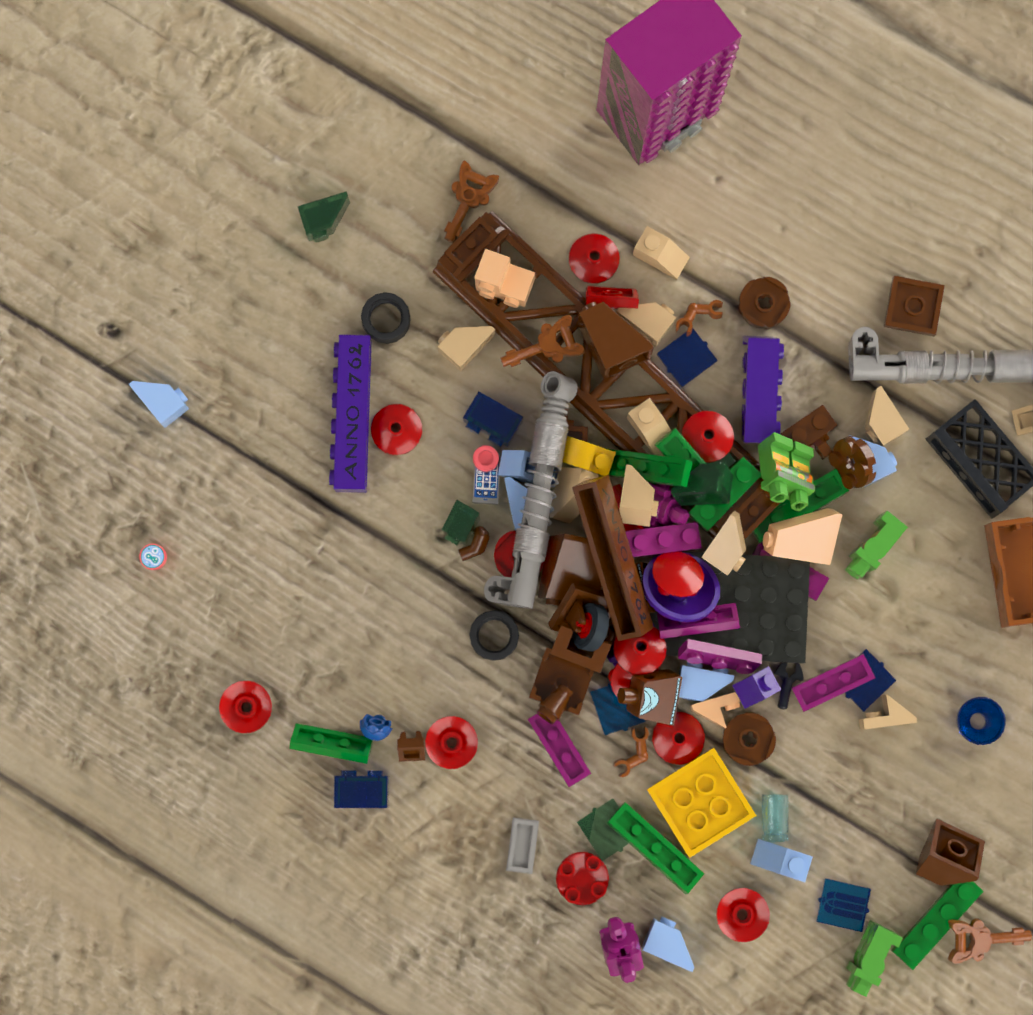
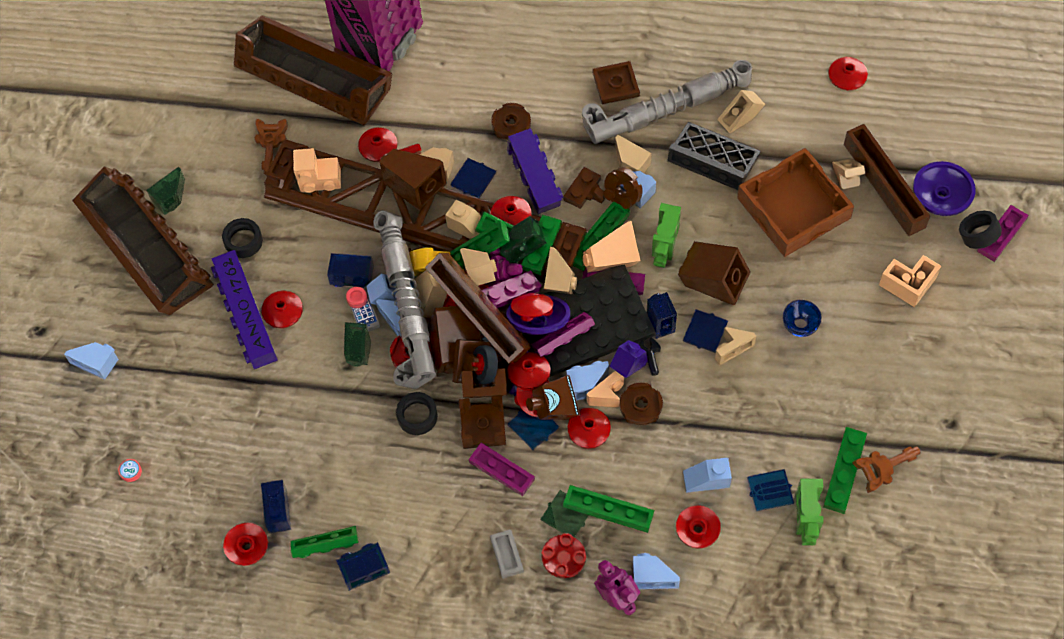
camera: 20 degrees left, 20 degrees down
blue plate [360,714,393,741] -> none
reddish brown tile [397,731,425,762] -> none
red dish [425,716,478,769] -> none
tan slope [437,326,496,371] -> none
reddish brown arm [458,526,490,561] -> none
dark orange piece [500,315,585,368] -> none
reddish brown cone [536,684,573,725] -> none
dark orange arm [613,726,649,777] -> none
tan slope [633,226,690,280] -> none
yellow plate [646,748,757,858] -> none
dark orange arm [675,300,723,337] -> none
magenta plate [678,639,762,674] -> none
bright green hips [758,432,815,511] -> none
clear light blue piece [762,794,789,842] -> none
magenta plate [792,654,875,712] -> none
reddish brown slope [916,819,985,886] -> none
none -> window [72,166,214,315]
none -> reddish brown window [234,15,393,125]
none -> clear blue brick [261,480,291,533]
none -> clear blue brick [647,292,677,339]
none -> reddish brown slope [678,241,750,305]

